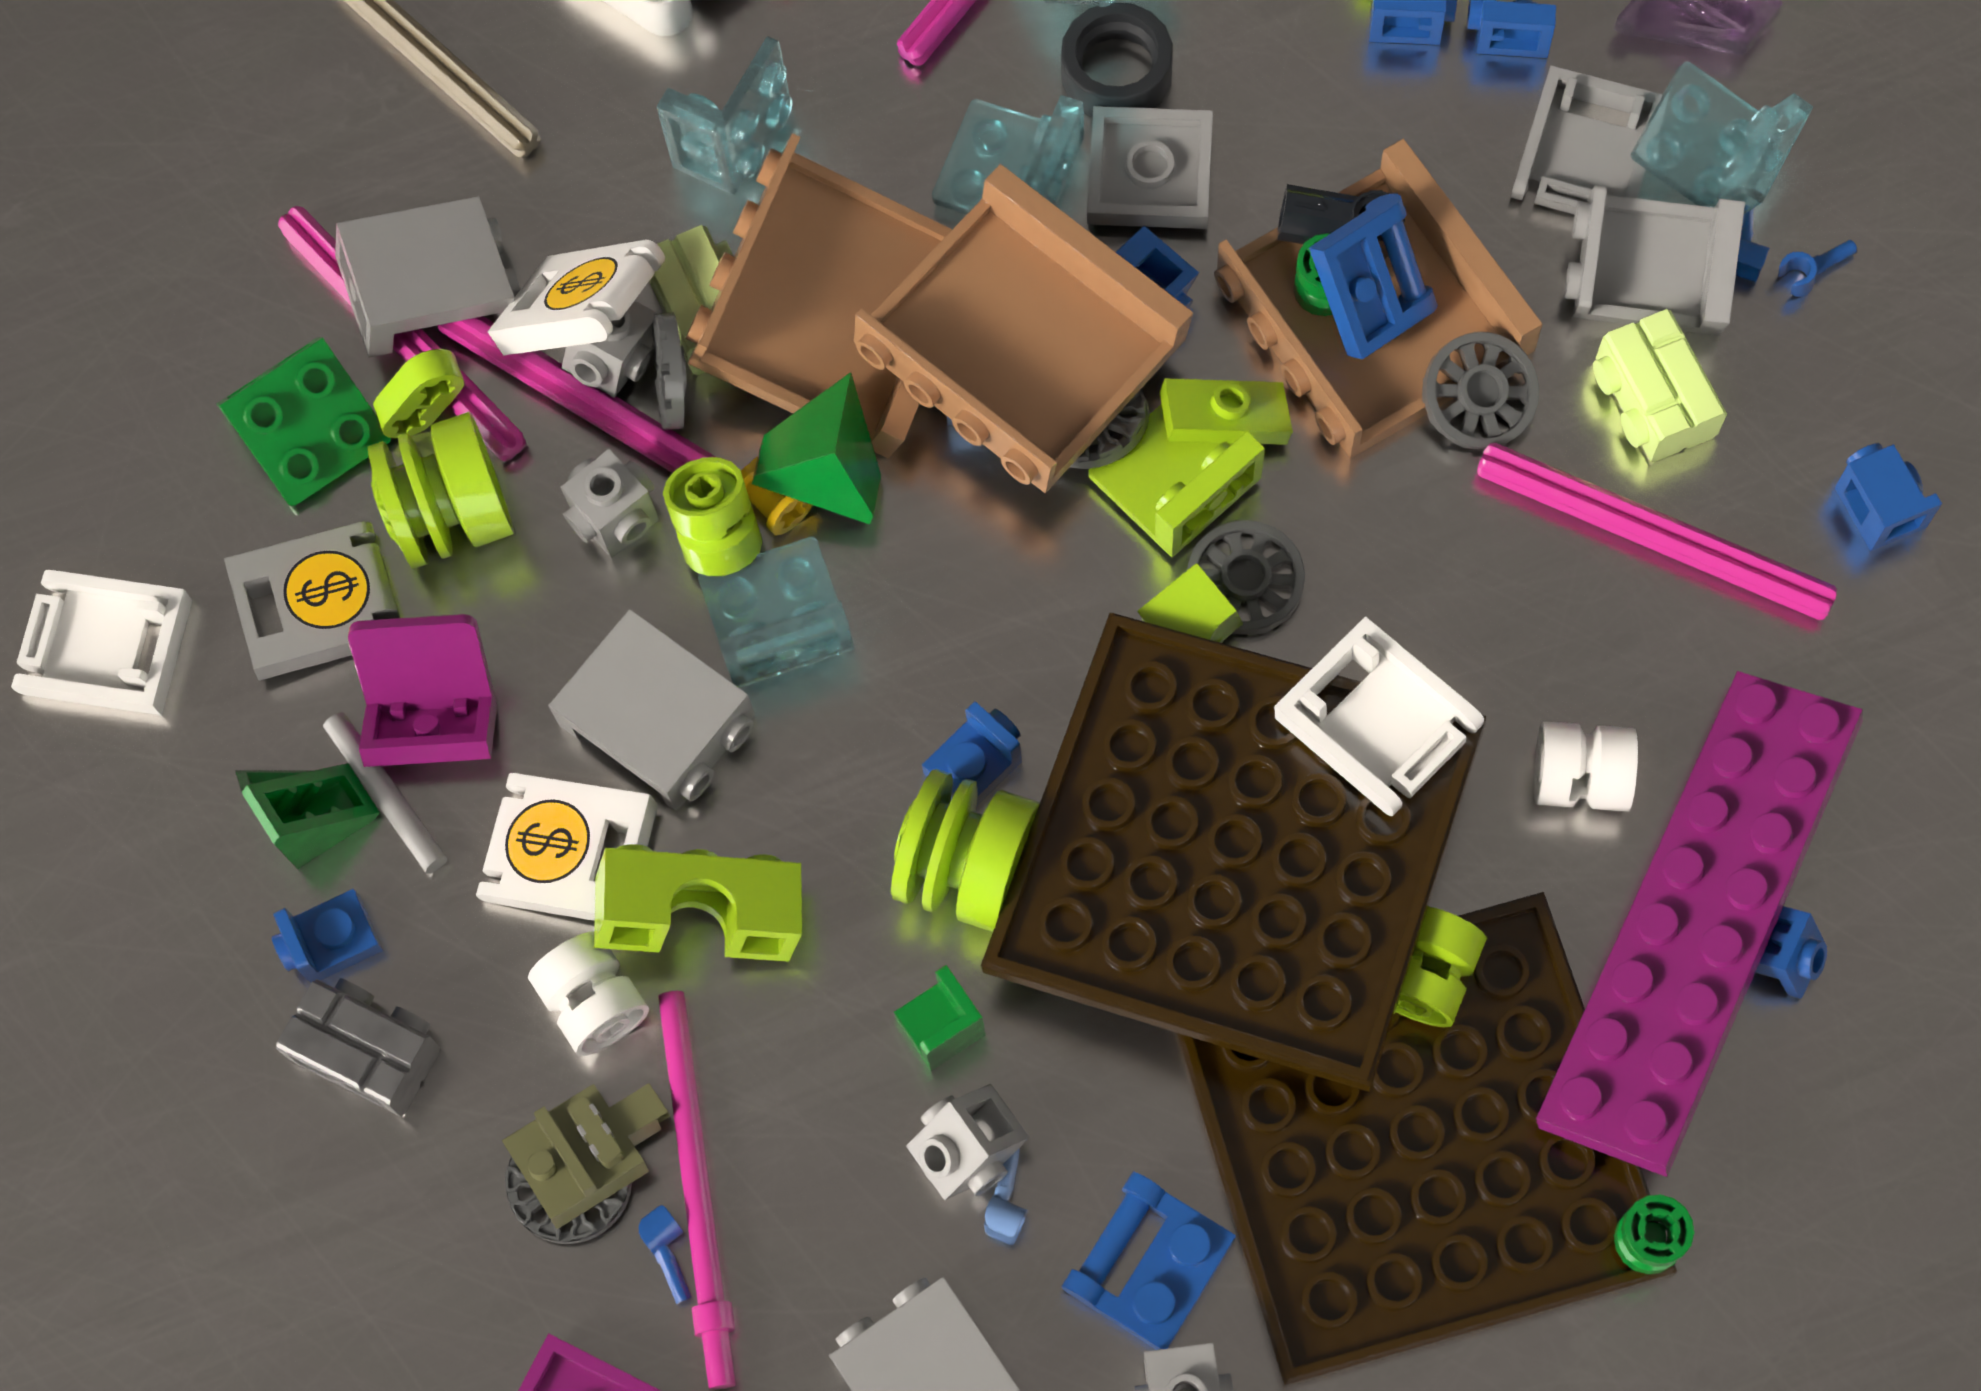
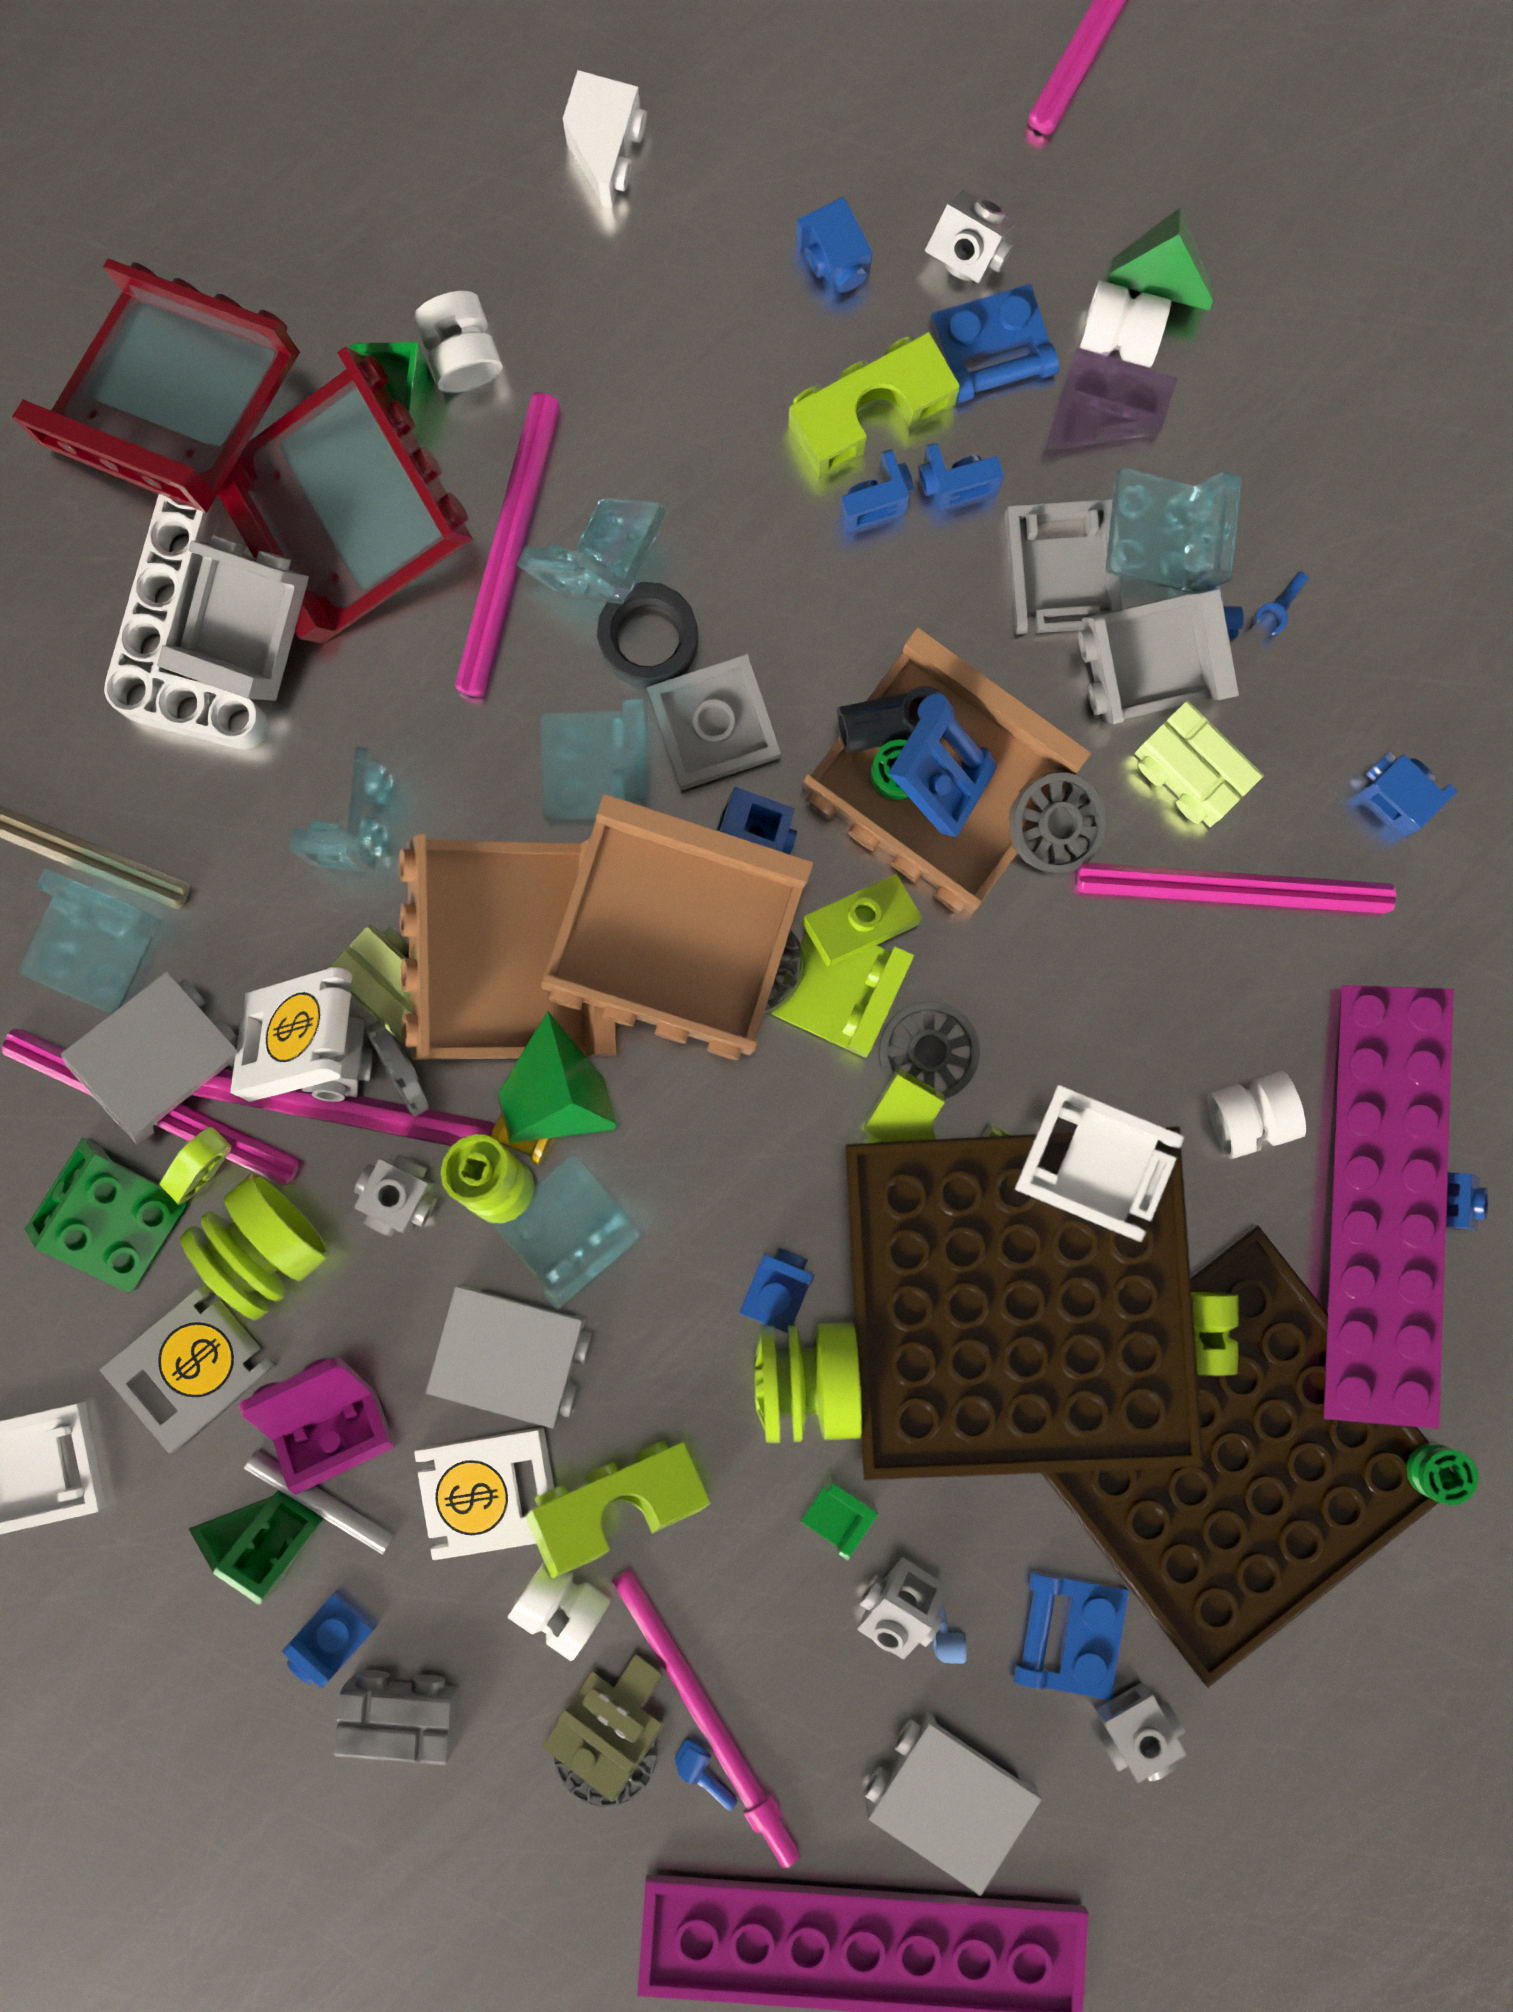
camera: 30 degrees left, 15 degrees up
none -> clear light blue bracket [19,868,162,1014]

